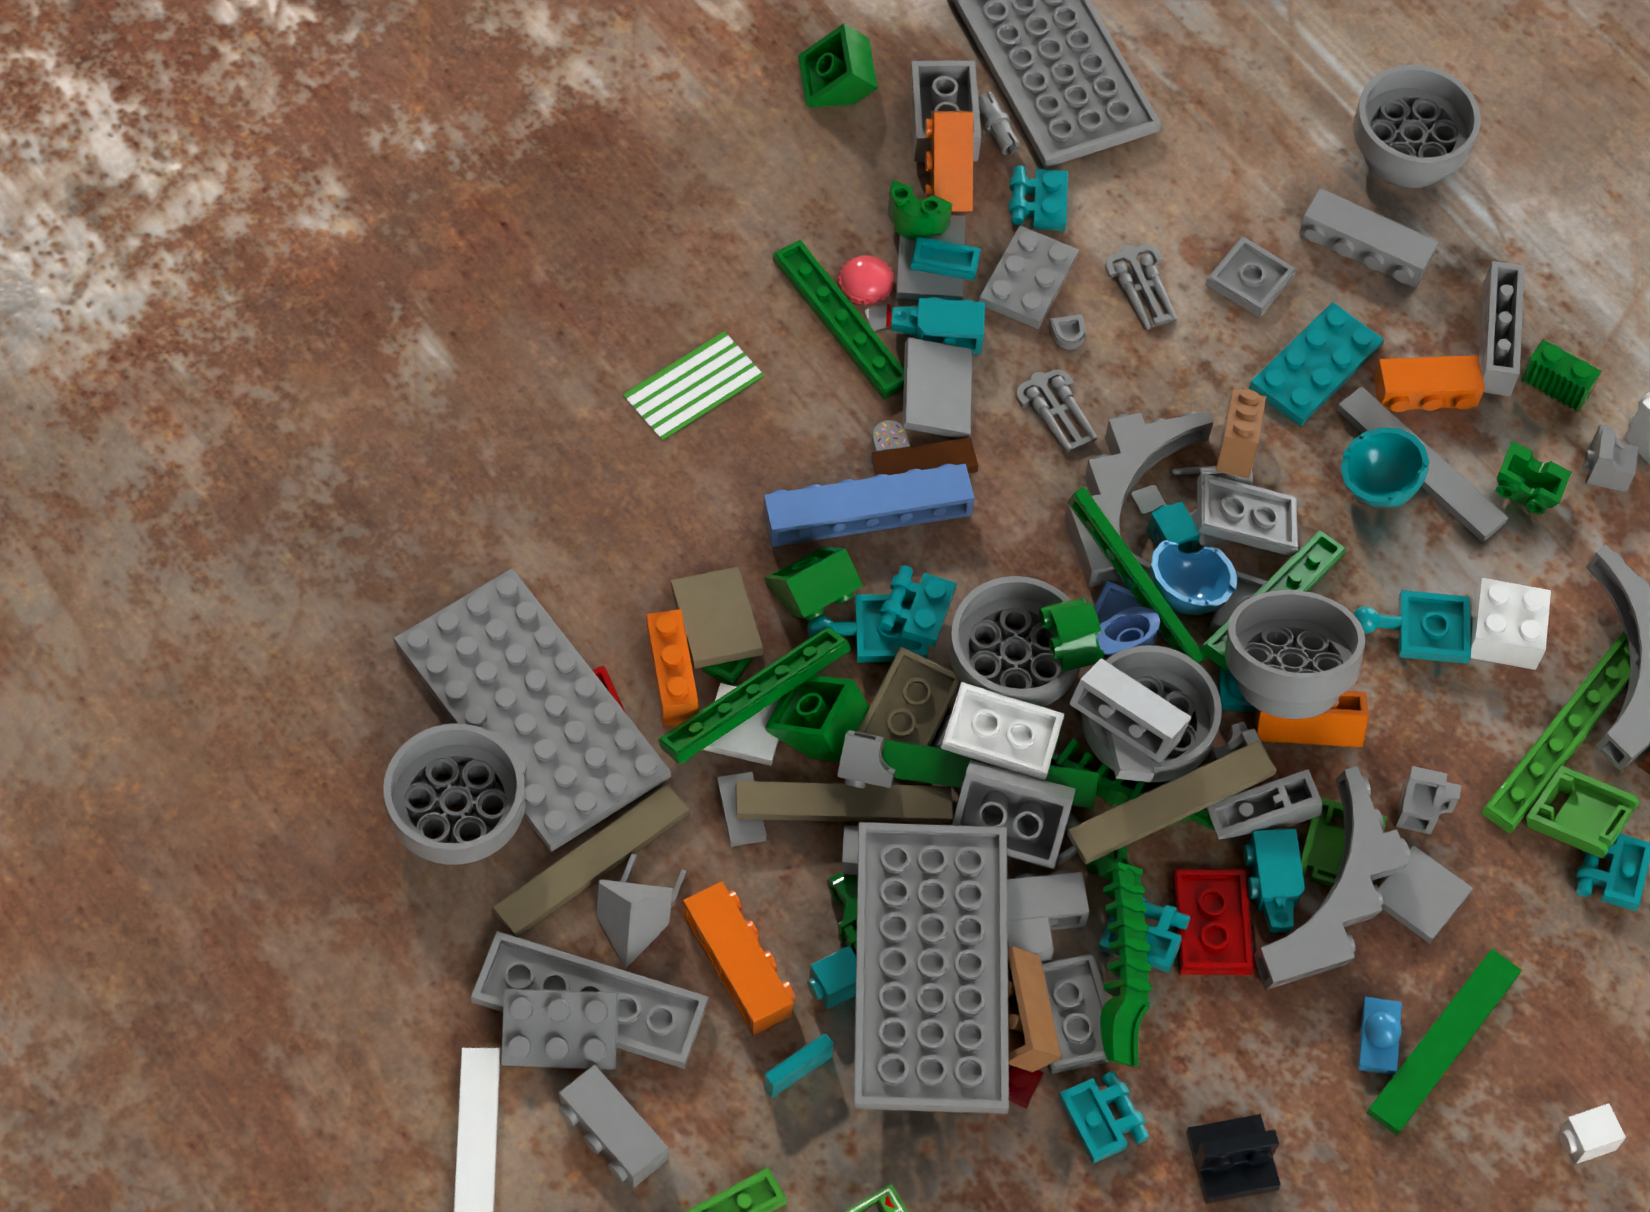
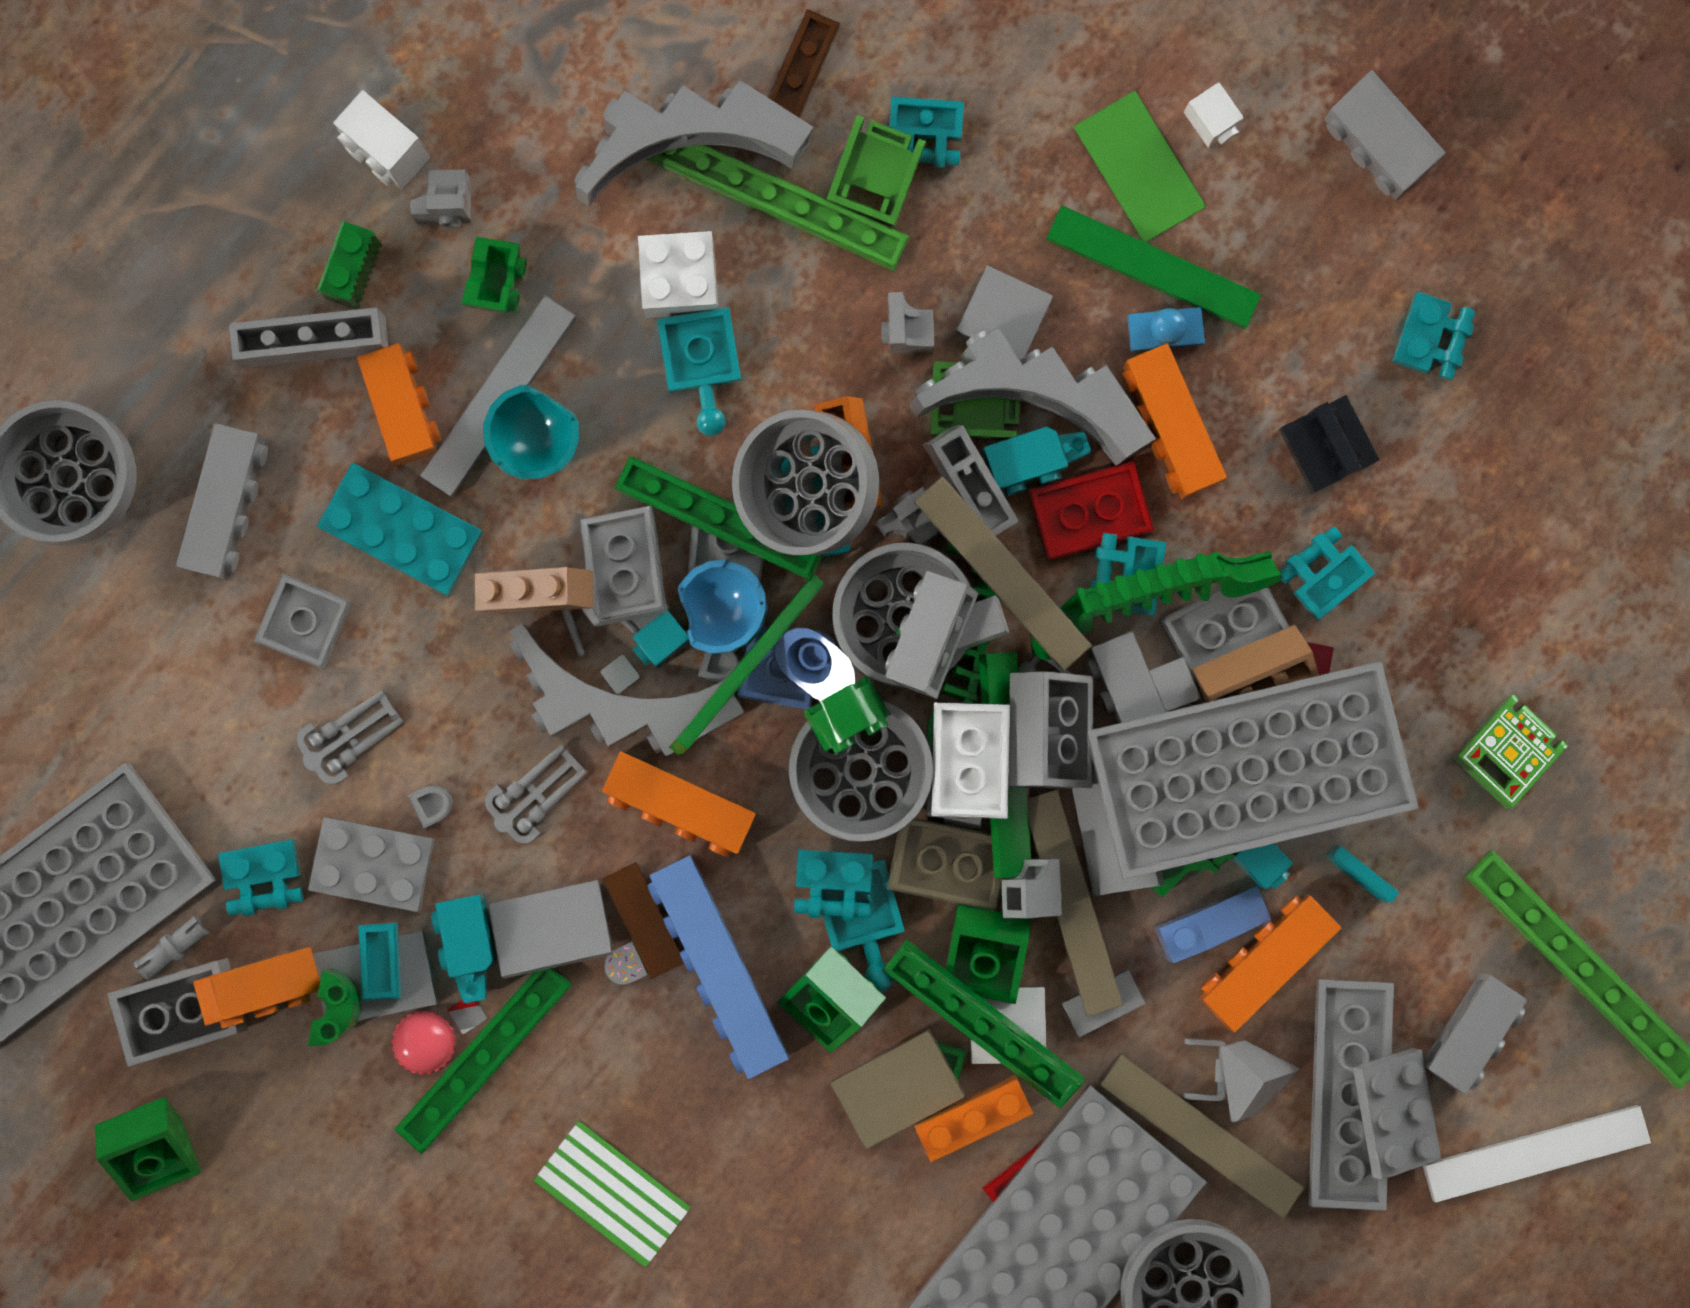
camera: 105 degrees left, 25 degrees up
none -> orange brick [601,751,757,858]
none -> bright green sticker [1073,91,1206,242]
none -> orange brick [1121,343,1227,500]
none -> medium blue slope [1154,885,1271,963]

